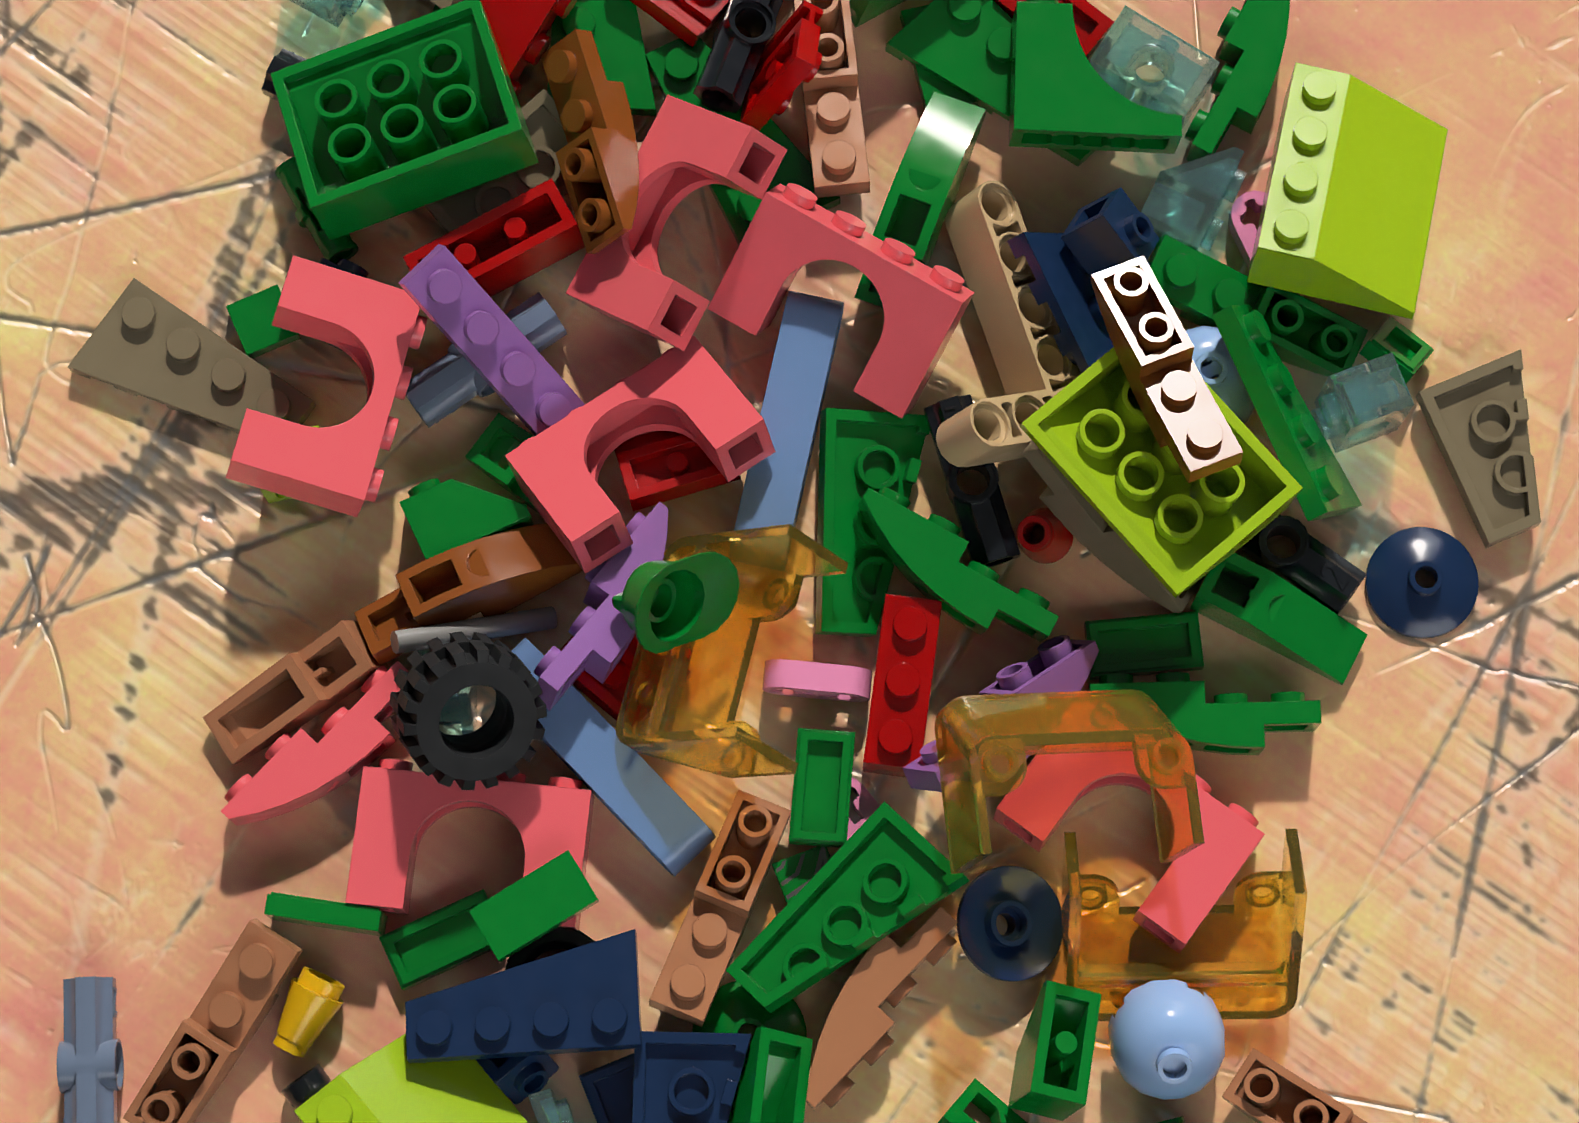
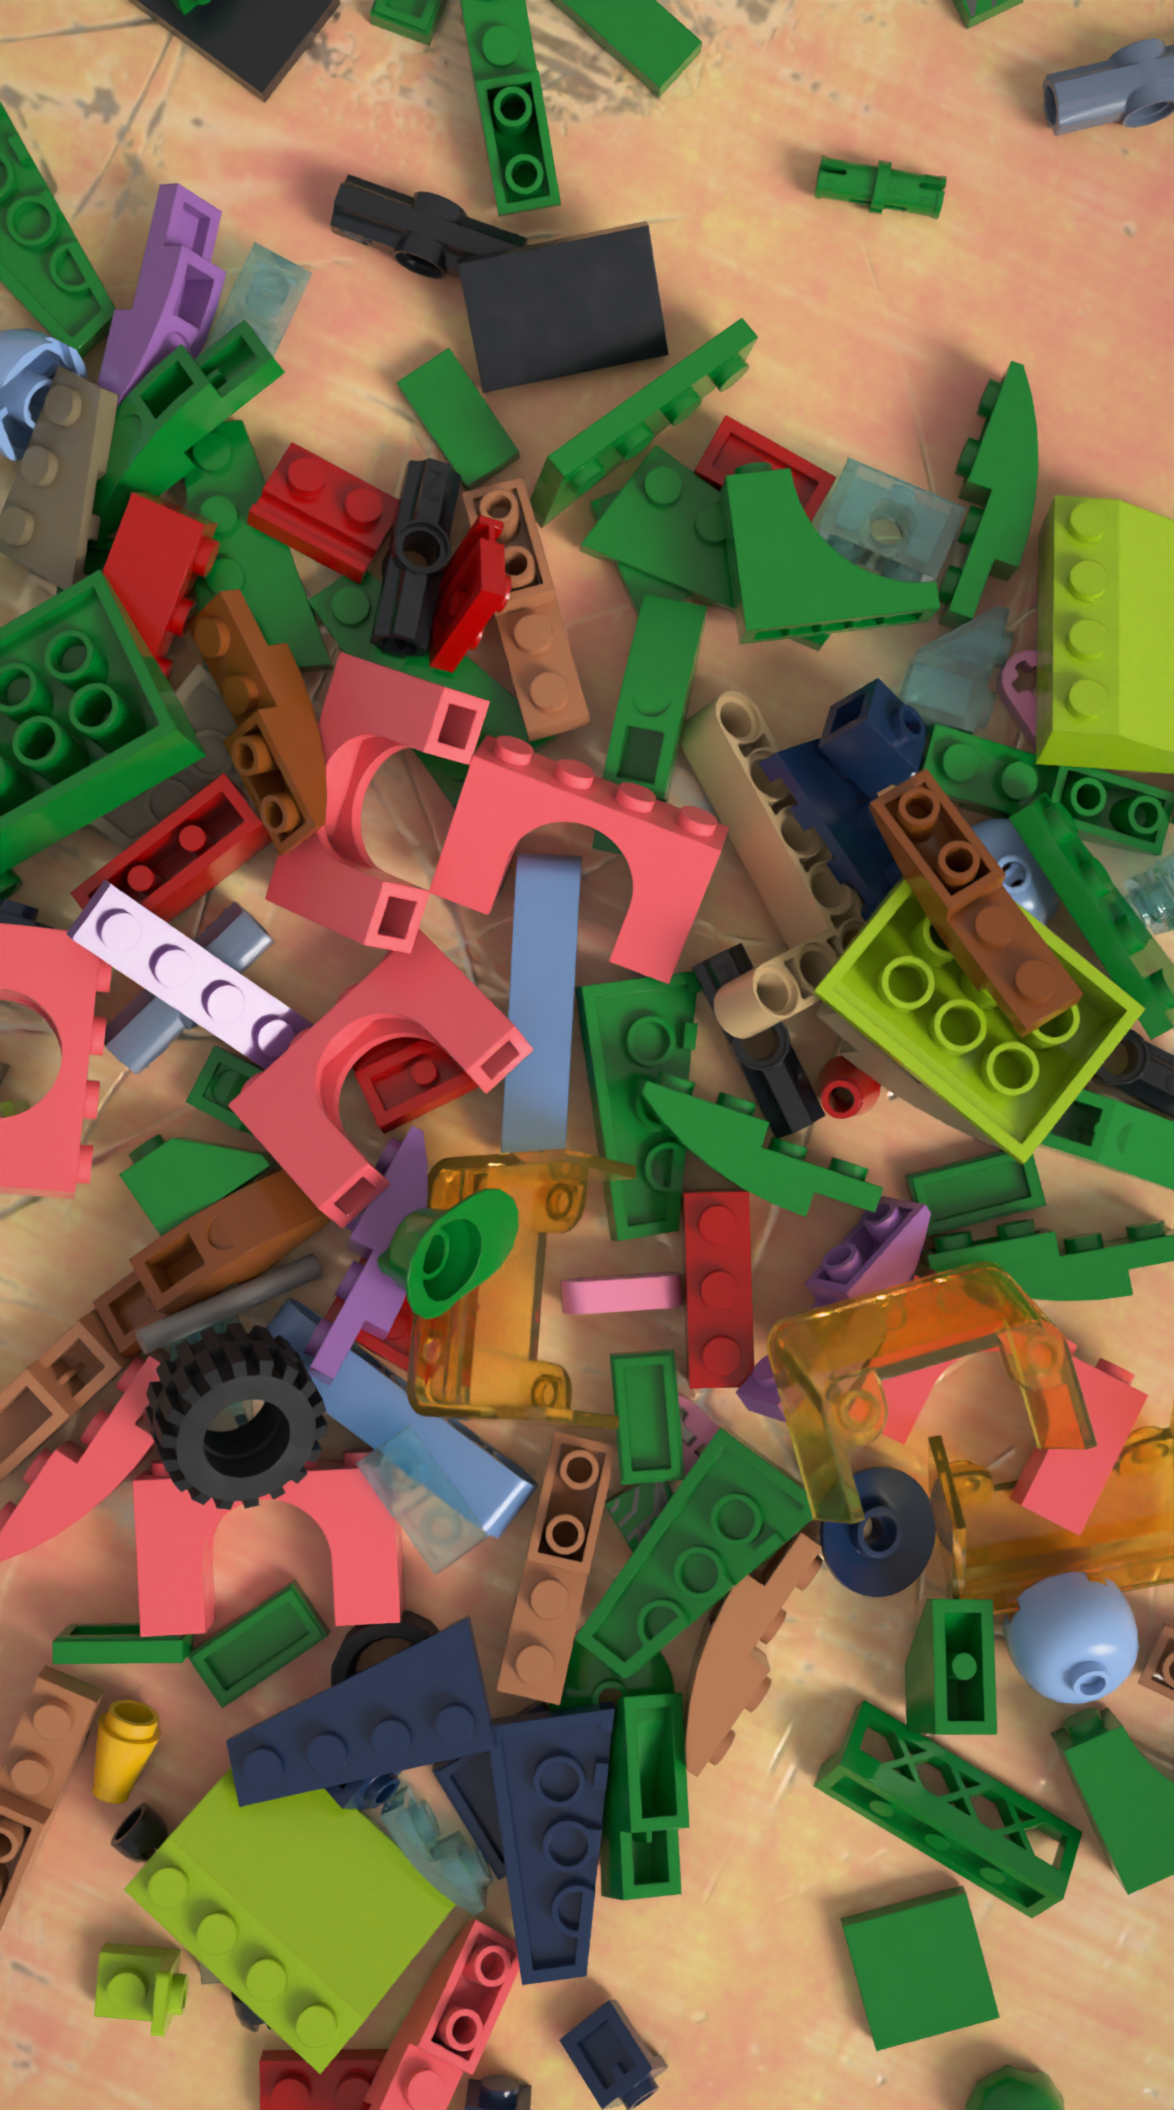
camera: 10 degrees left, 10 degrees up
green tile [469,850,599,962] -> none
none -> clear light blue slope [356,1425,490,1575]

